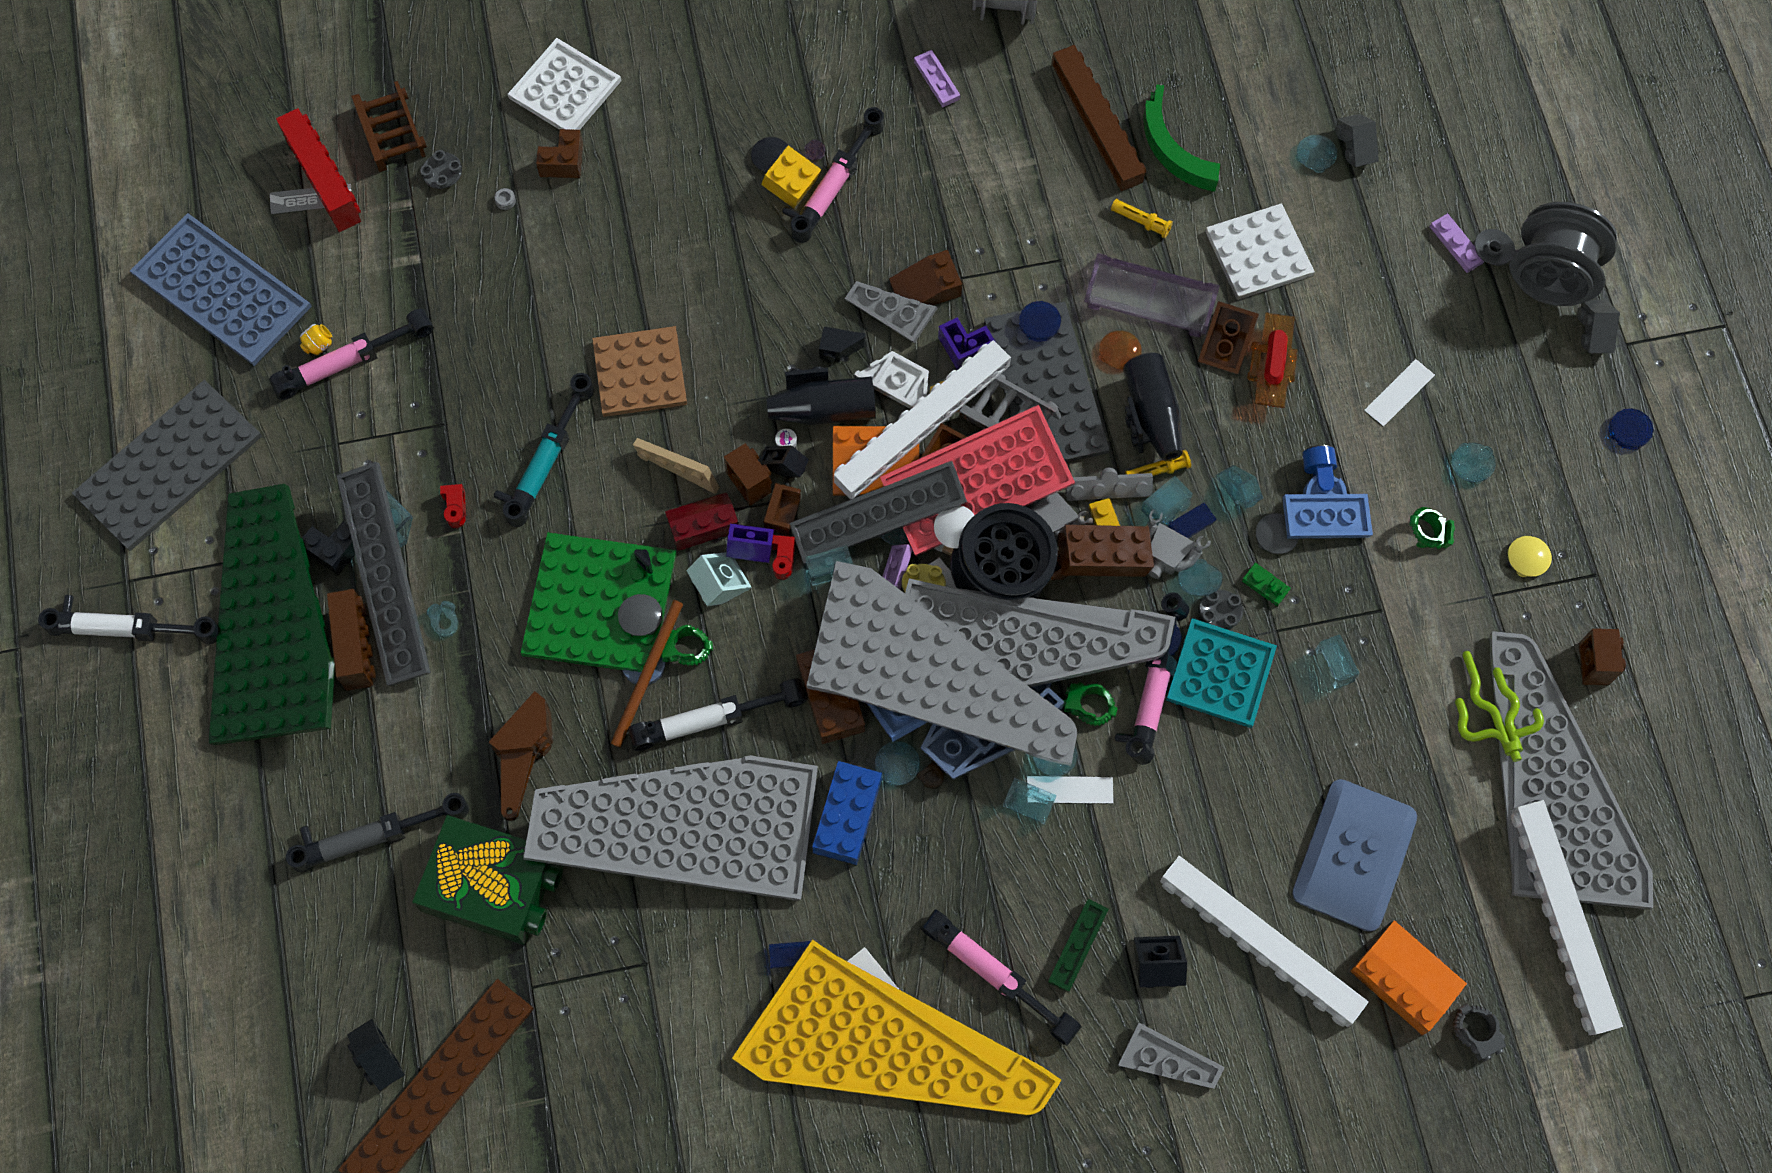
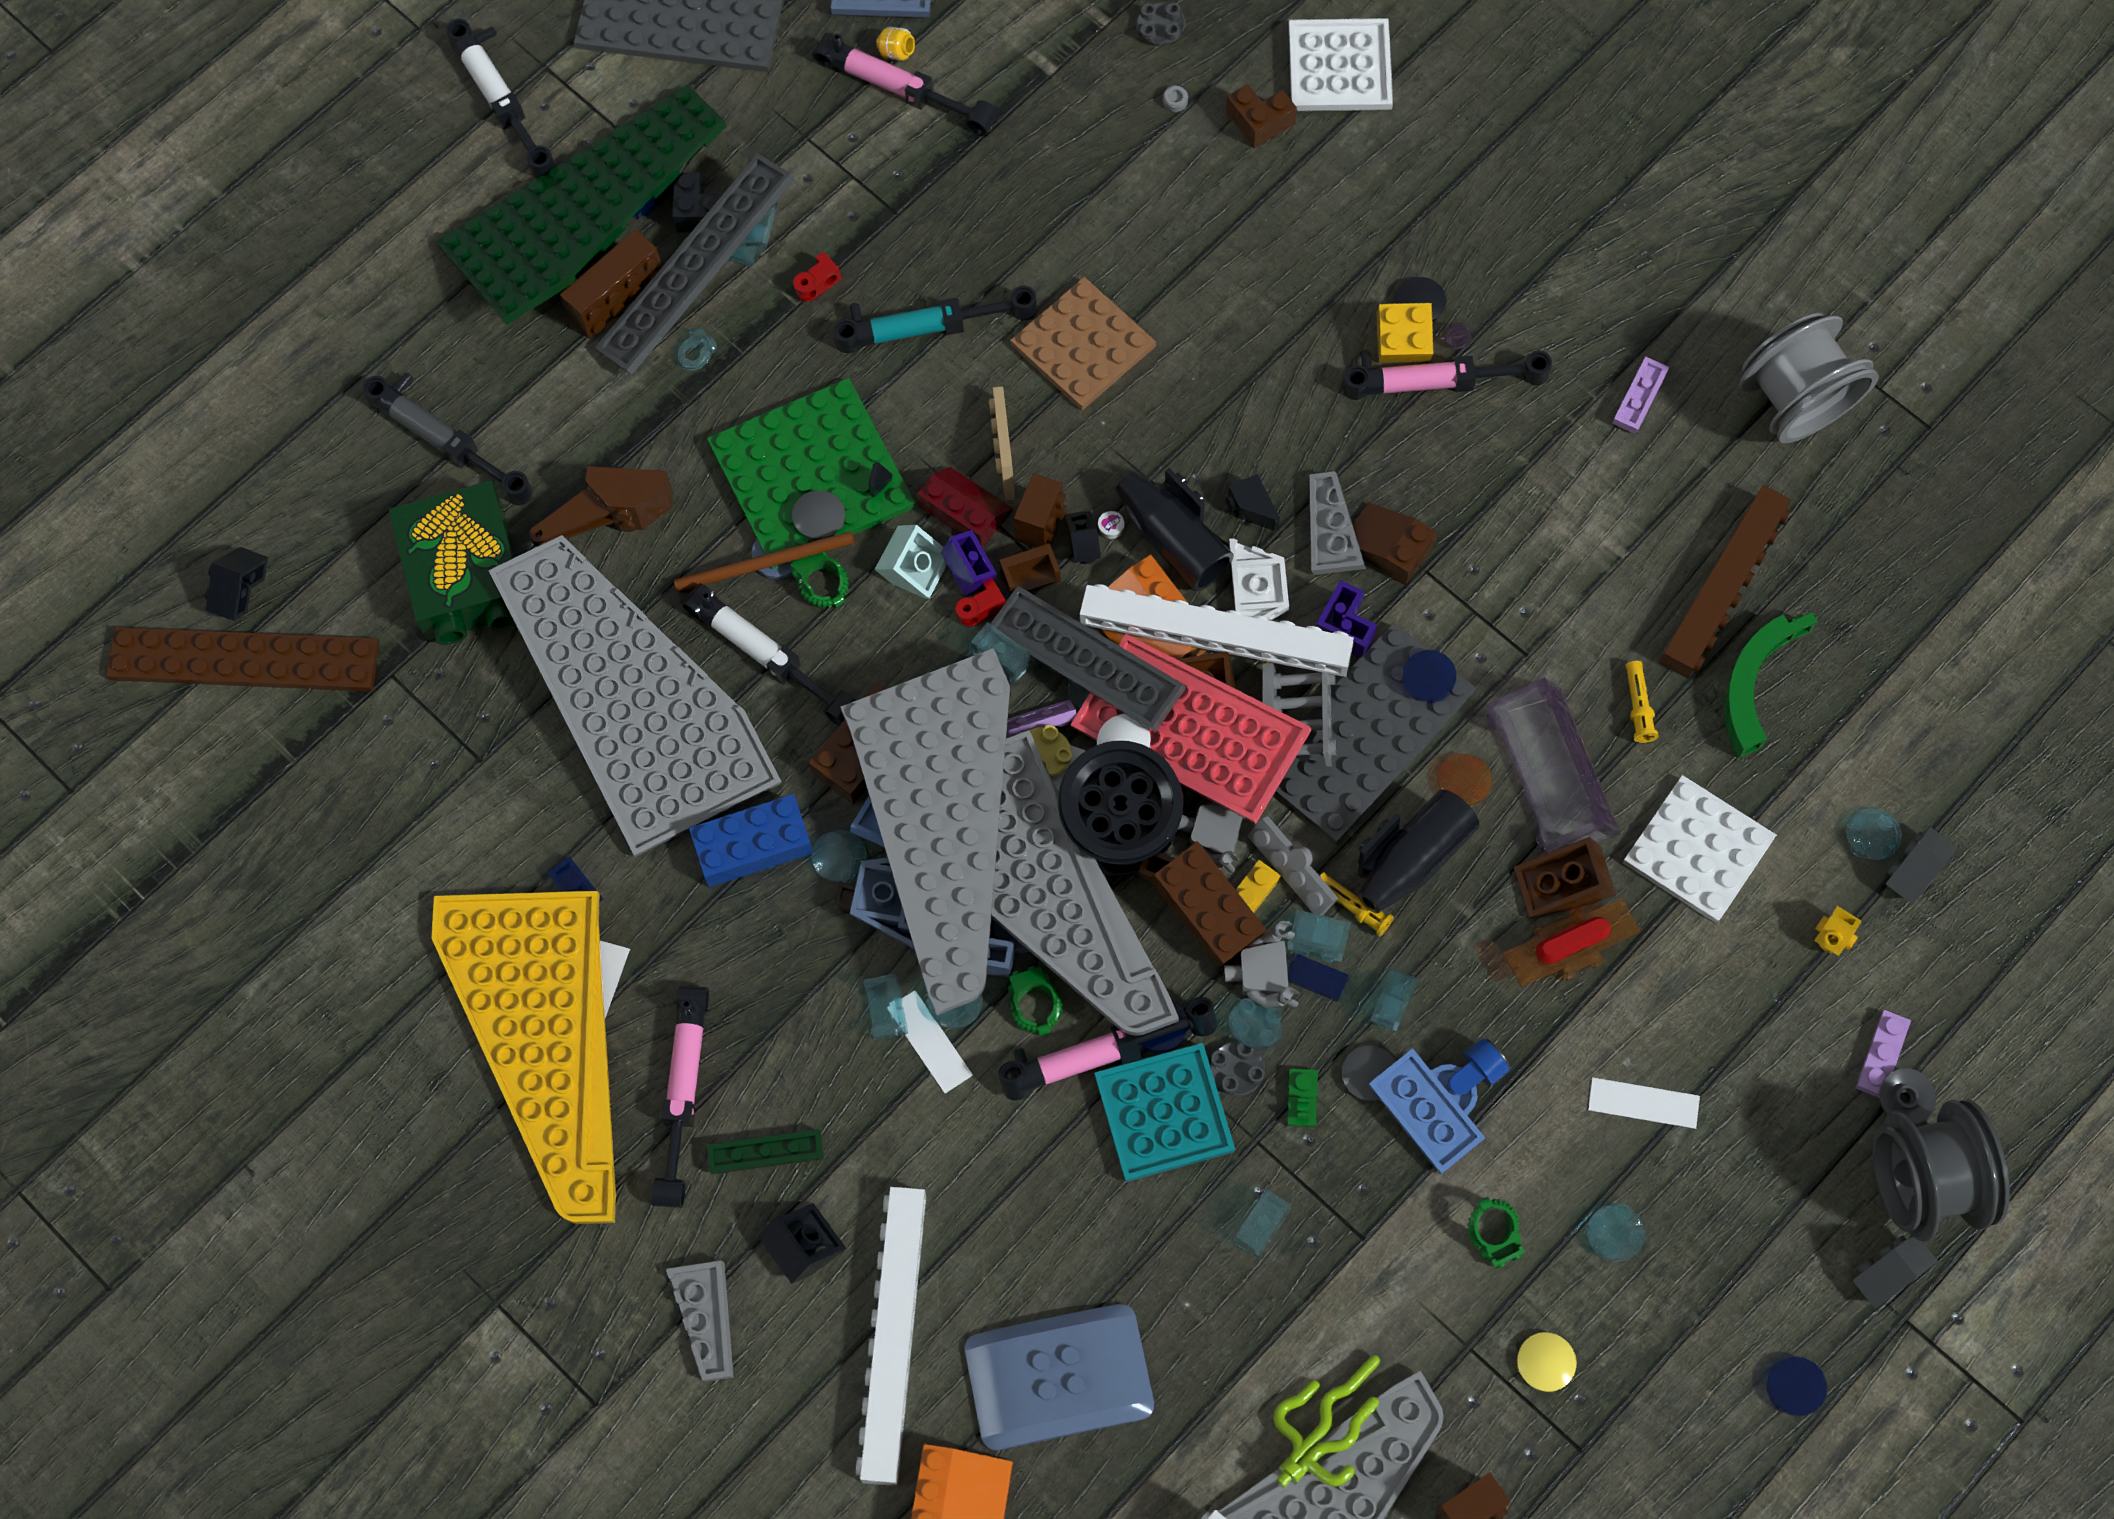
camera: 60 degrees right, 0 degrees up
none -> yellow brick [1814,906,1861,956]

